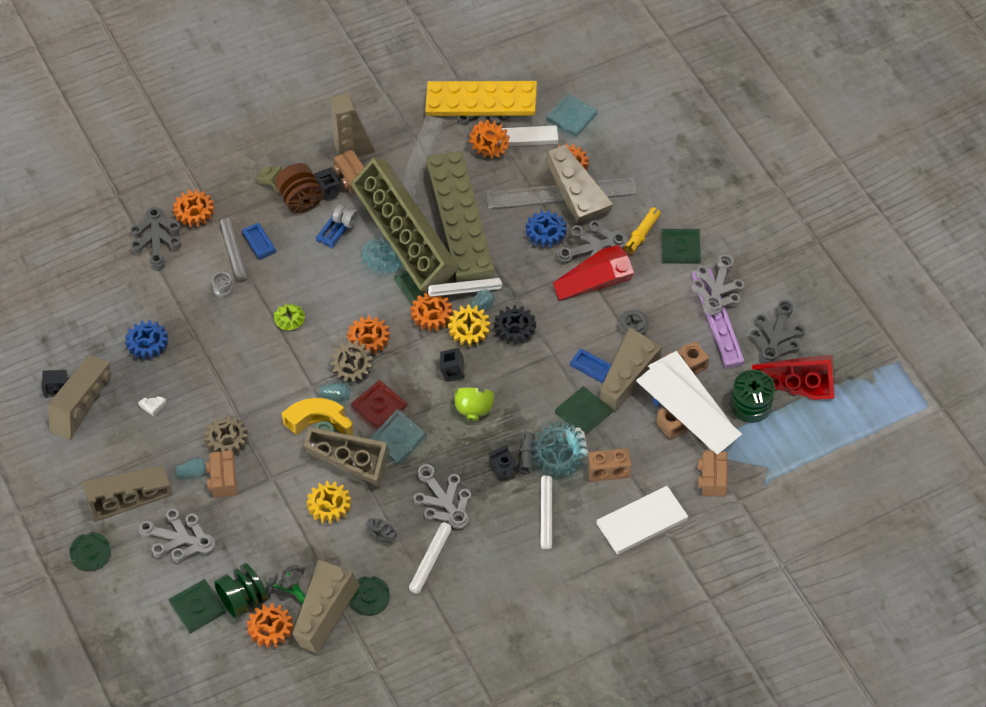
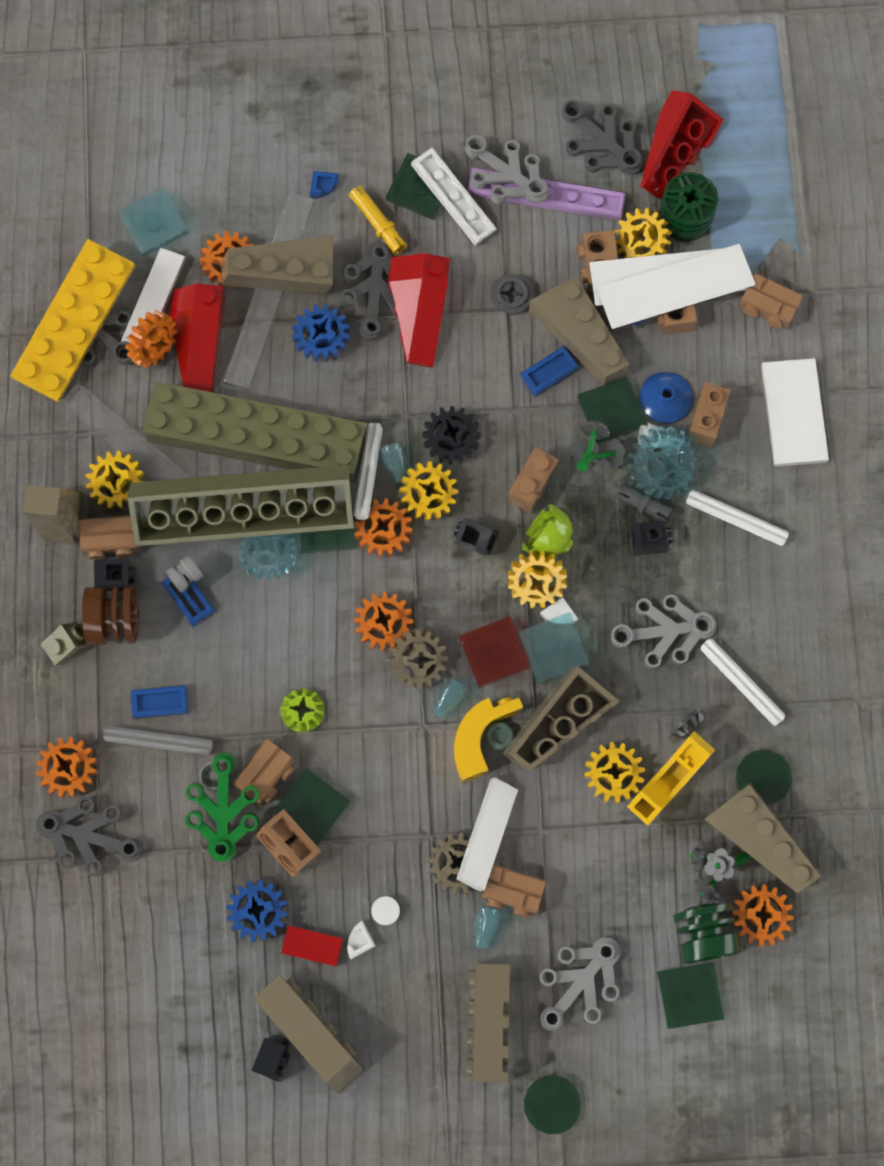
camera: 65 degrees left, 20 degrees up
none -> yellow gear [85,451,145,510]
none -> red wedge [170,283,226,392]
none -> green plant [185,752,260,862]
none -> medium nougat brick [232,739,295,806]
none -> medium nougat brick [256,809,321,877]
none -> clear green tile [272,768,351,846]
none -> red tile [281,925,343,967]
none -> blue tile [310,171,340,199]
none -> white tile [371,896,400,926]
none -> white tile [411,147,497,246]
none -> white tile [456,777,518,891]
none -> medium nougat brick [508,447,559,513]
none -> yellow gear [508,550,567,608]
none -> white tile [540,597,578,625]
none -> dark grey plant [570,421,627,471]
none -> yellow gear [614,208,672,259]
none -> yellow arch [627,731,715,825]
none -> blue dish [639,372,693,424]

